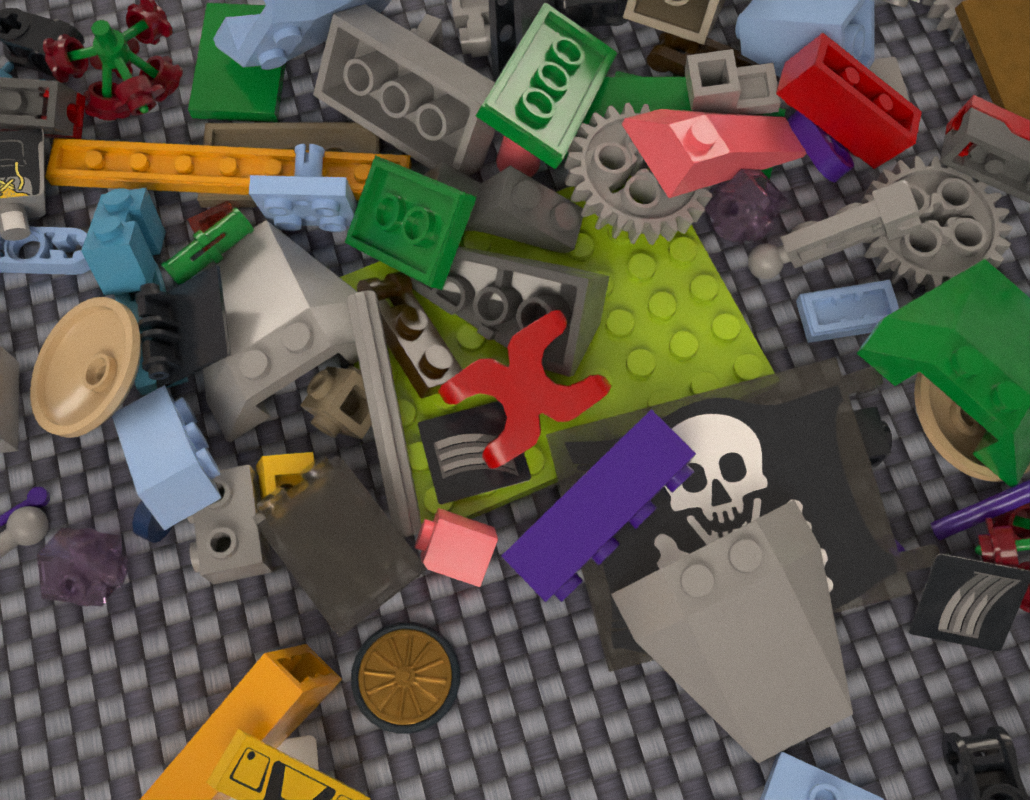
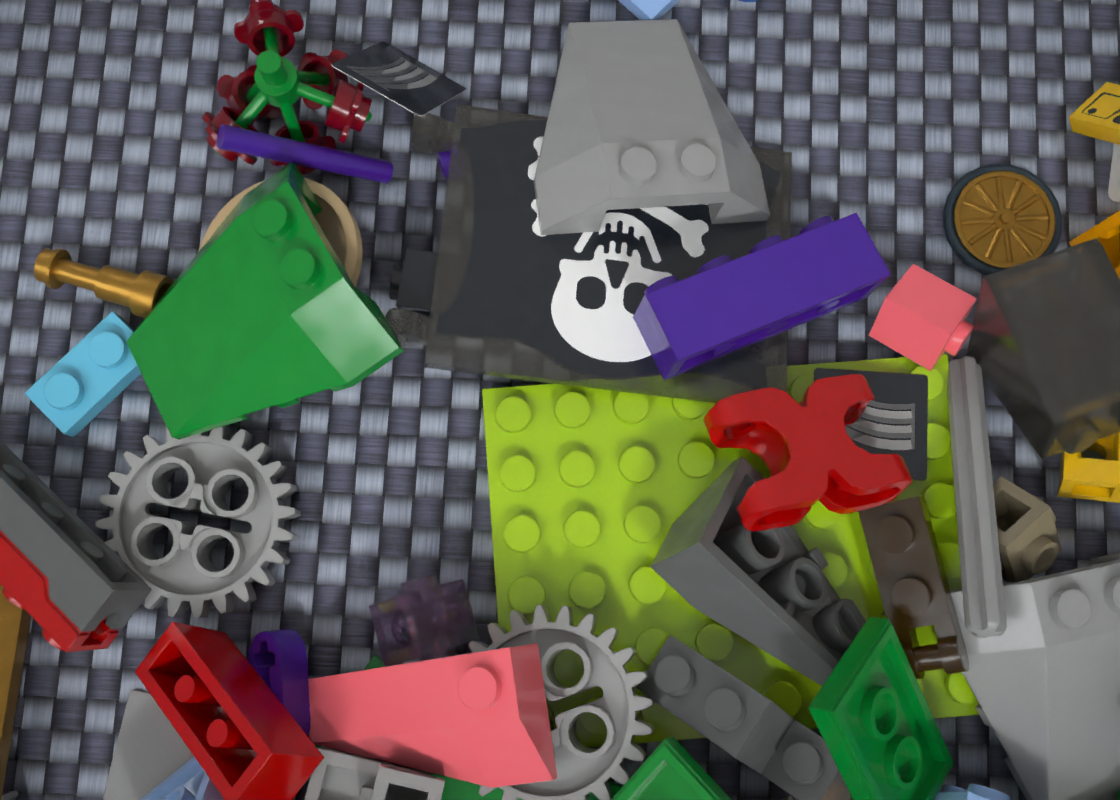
camera: 165 degrees left, 10 degrees up
light grey plate [748,180,922,280] -> none
light blue plate [796,280,899,343] -> none

